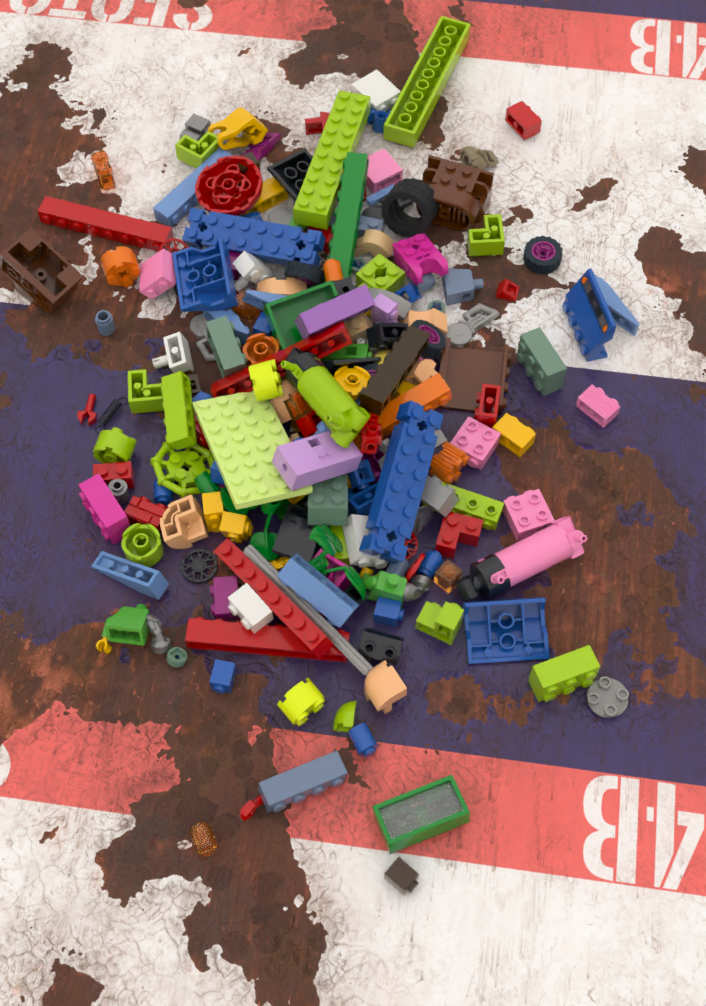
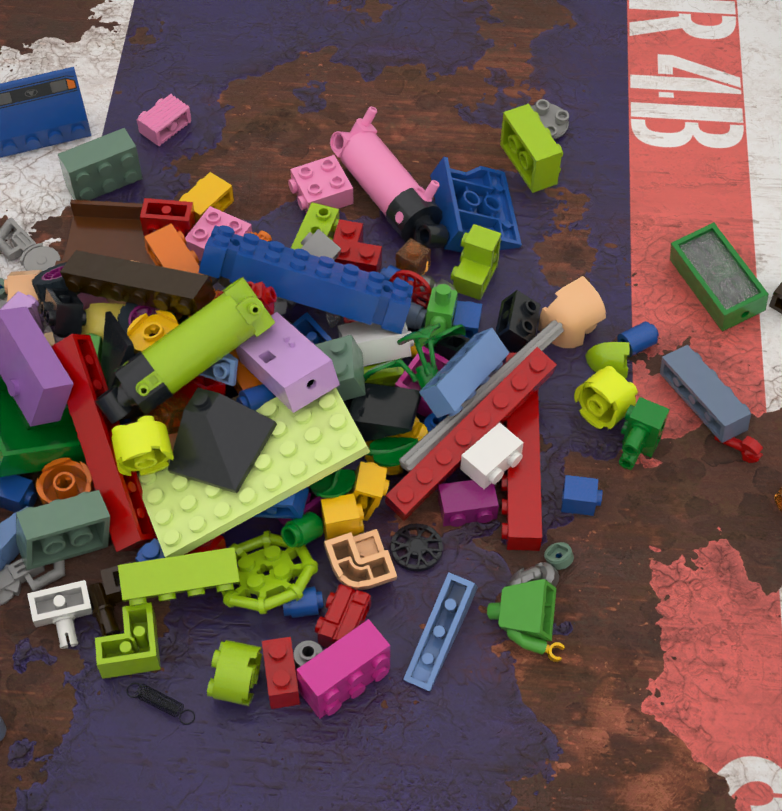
camera: 95 degrees left, 5 degrees down
red bar [77,394,97,426] -> none
lime brick [121,523,164,567] -> none
none -> black slope [168,387,277,493]
none -> green brick [619,397,670,470]

